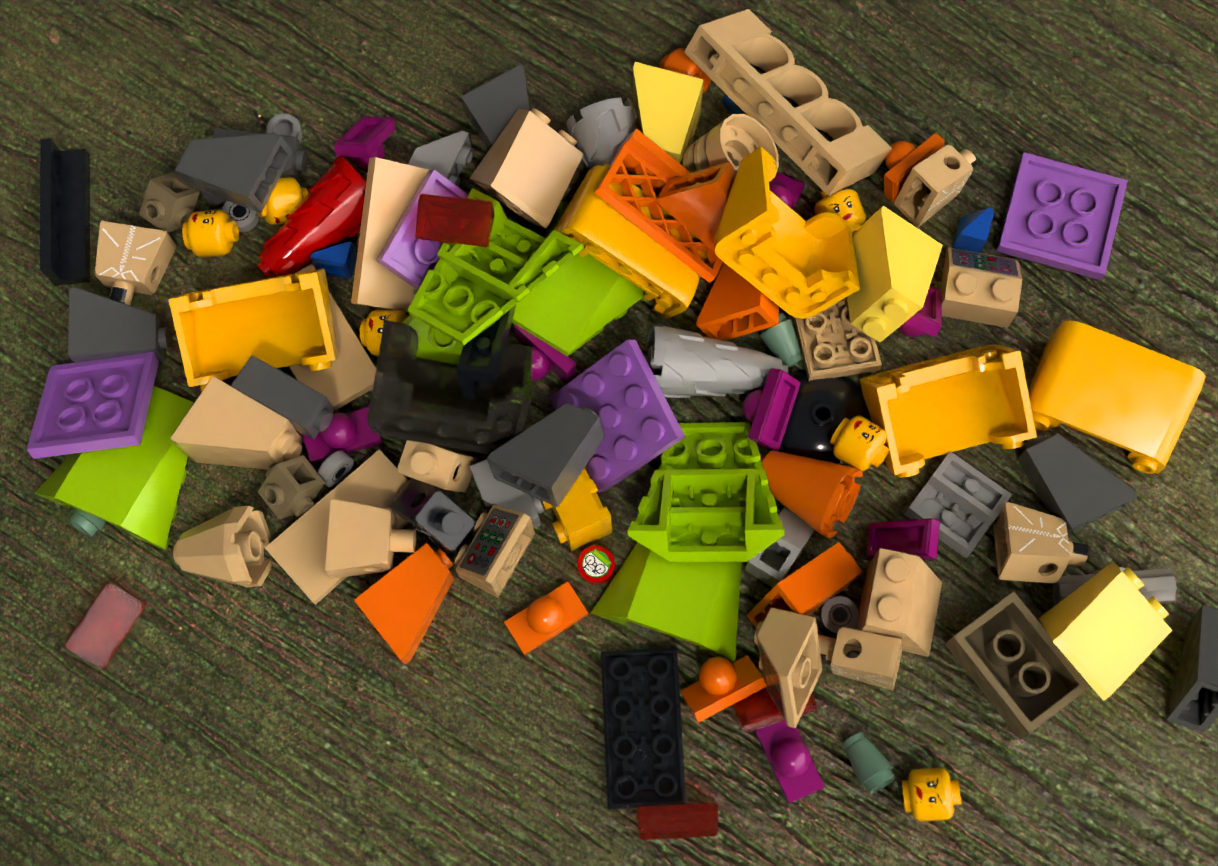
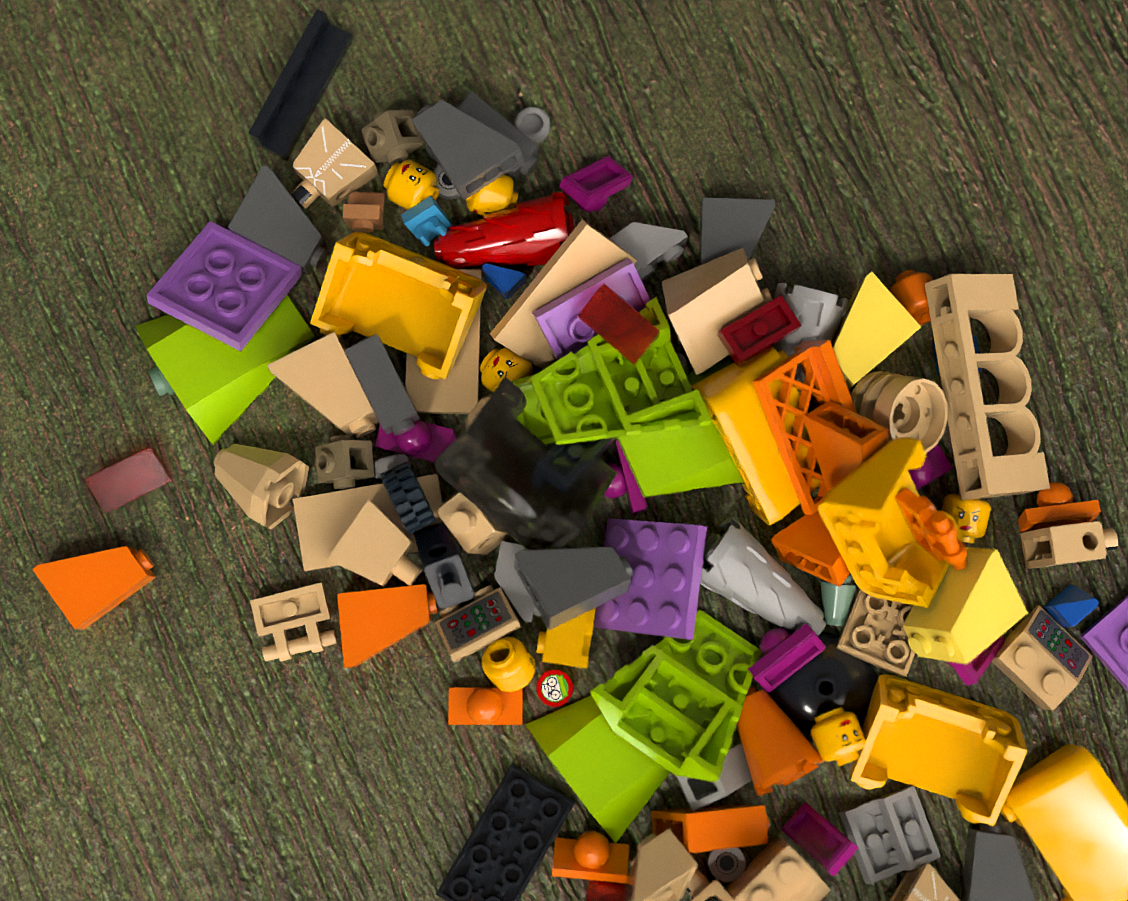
camera: 30 degrees right, 10 degrees up
none -> orange slope [32,546,156,630]
none -> tan plate [250,582,338,661]
none -> medium nougat bracket [343,192,385,233]
none -> black bush [380,461,436,534]
none -> dark azure tile [401,196,452,246]
none -> yellow head [482,636,536,692]
none -> dark red plate [717,295,802,366]
none -> orange plate [895,488,967,570]

